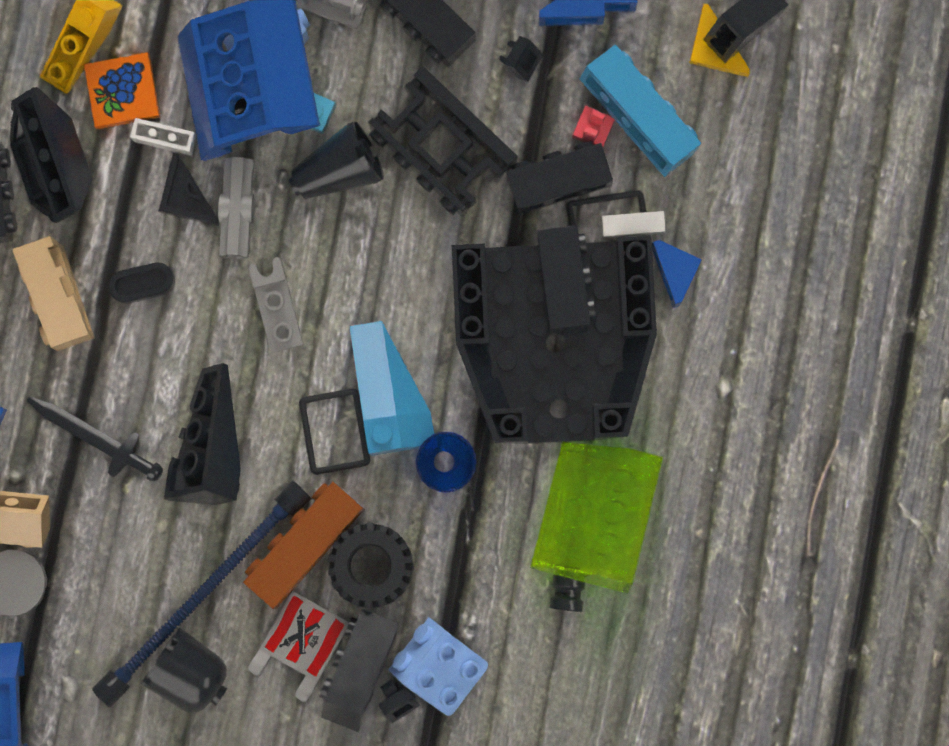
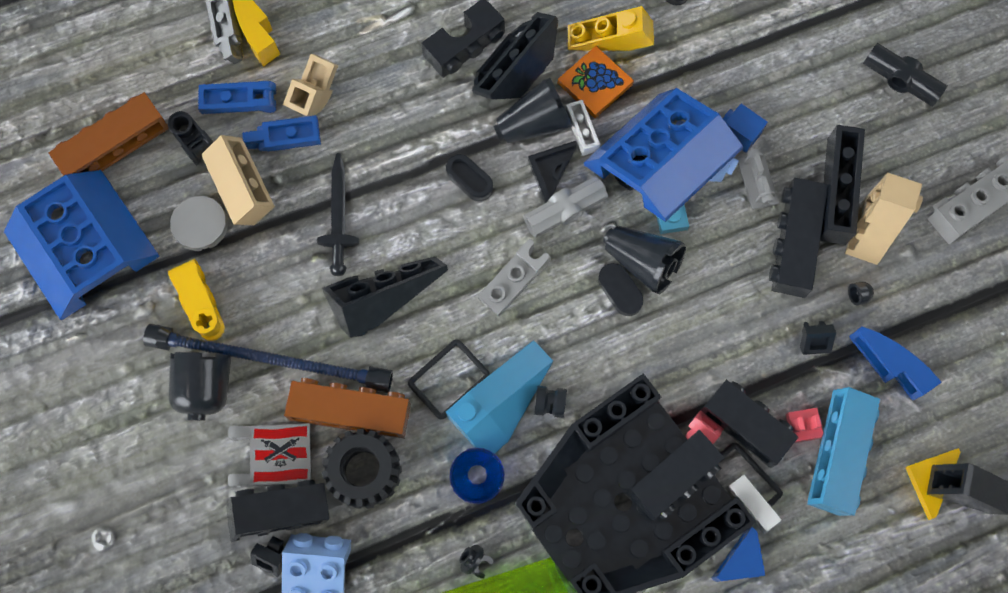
camera: 50 degrees right, 10 degrees down
tan wedge [12,236,95,351] -> none
black fence [368,66,517,217] -> none
none -> yellow piece [168,258,225,341]
none -> black plate [459,545,494,579]
none -> black cone [493,78,573,143]
none -> black wheel [534,385,567,418]
none -> black tile [598,263,643,316]
none -> coral tile [685,410,724,444]

